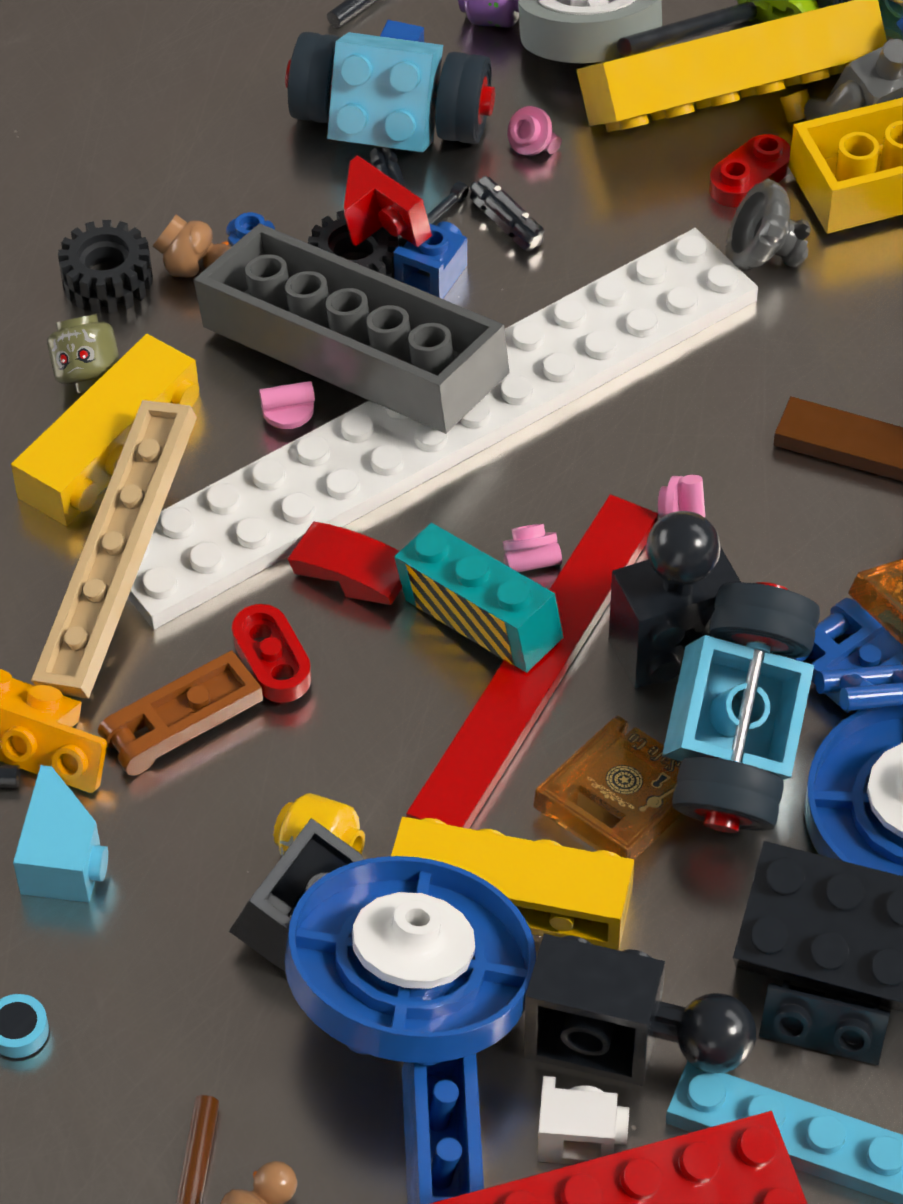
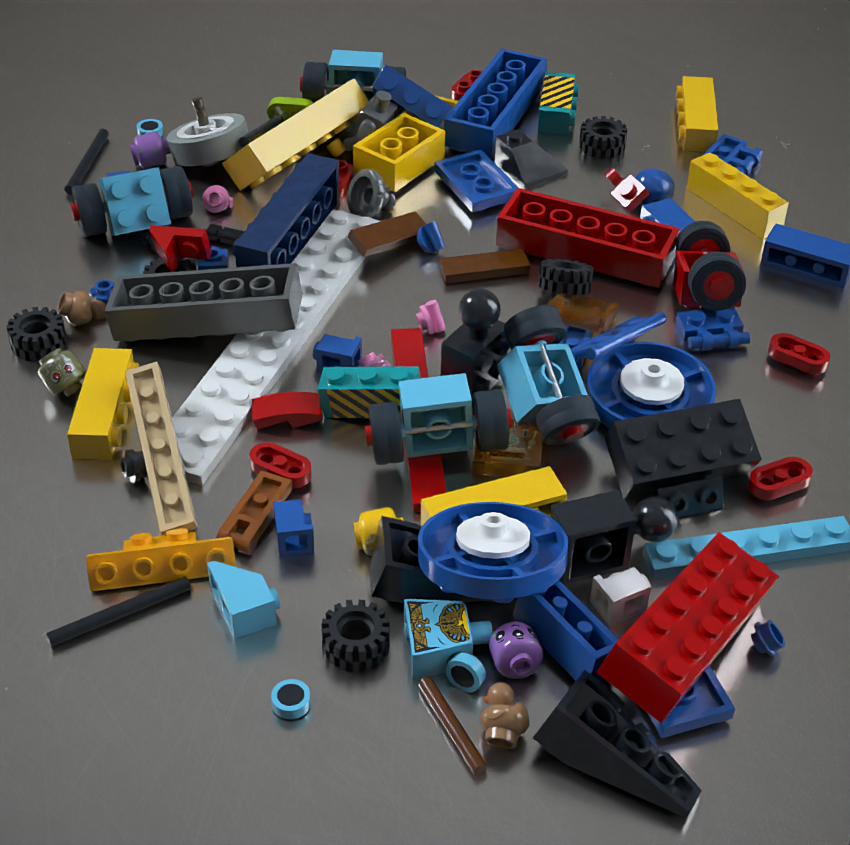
camera: 35 degrees left, 10 degrees down
bright pink plate [259,381,315,429] -> none
none -> black plate [120,449,147,483]
none -> dark blue brick [233,153,340,267]
none -> blue brick [273,499,315,557]
none -> blue brick [313,334,362,374]
none -> black tyre [321,599,390,672]
none -> reddish brown tile [348,211,426,257]
none -> brick [365,373,512,465]
none -> medium azure torso [404,599,493,680]
none -> blue plate [417,221,446,253]
none -> medium azure tile [446,653,486,692]
none -> medium lavender head [489,622,543,679]

